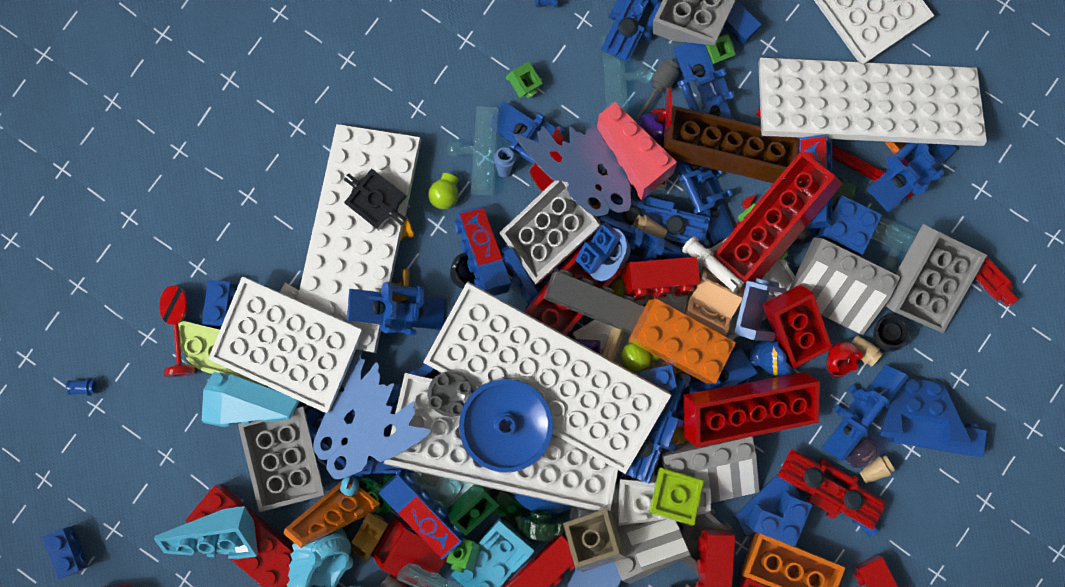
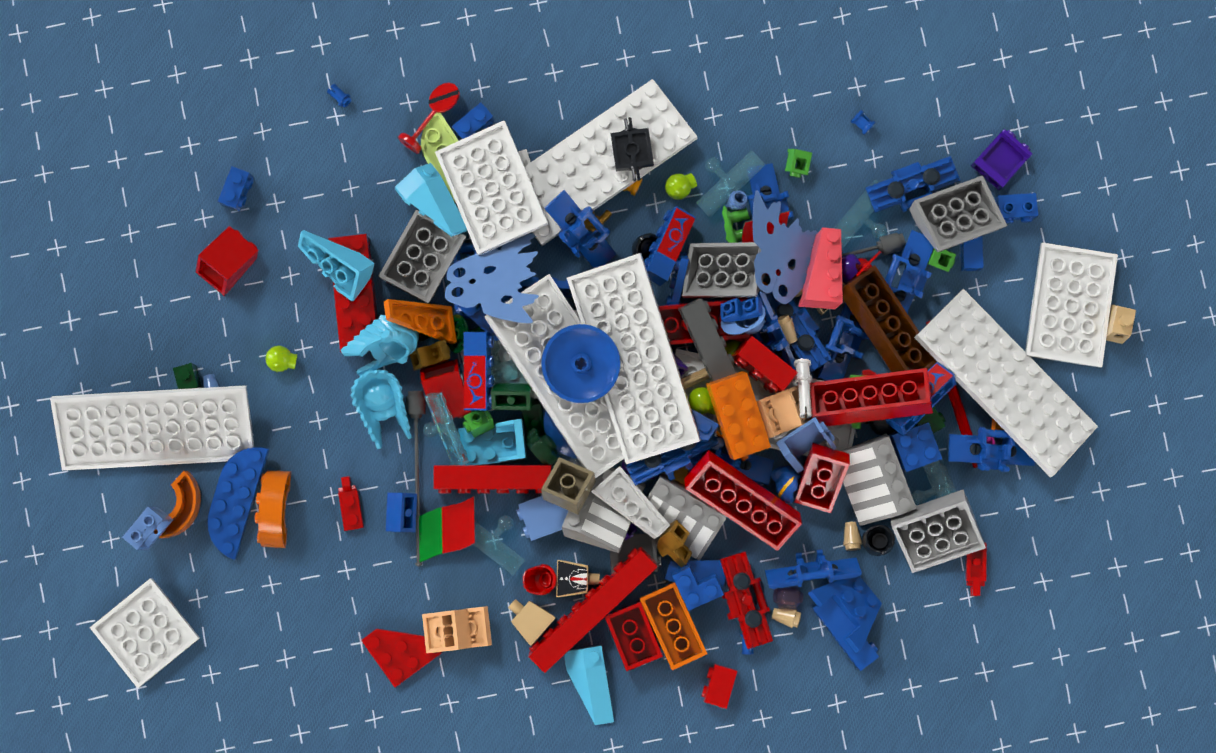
camera: 40 degrees right, 0 degrees up
medium azure hinge [340,476,359,496] -> none
dark grey dish [427,371,473,417] -> none
lime plate [649,468,705,526] -> none
red hair [826,342,864,378] -> none
none -> pearl gold brick [657,520,692,567]
none -> bright green connector [722,206,750,243]

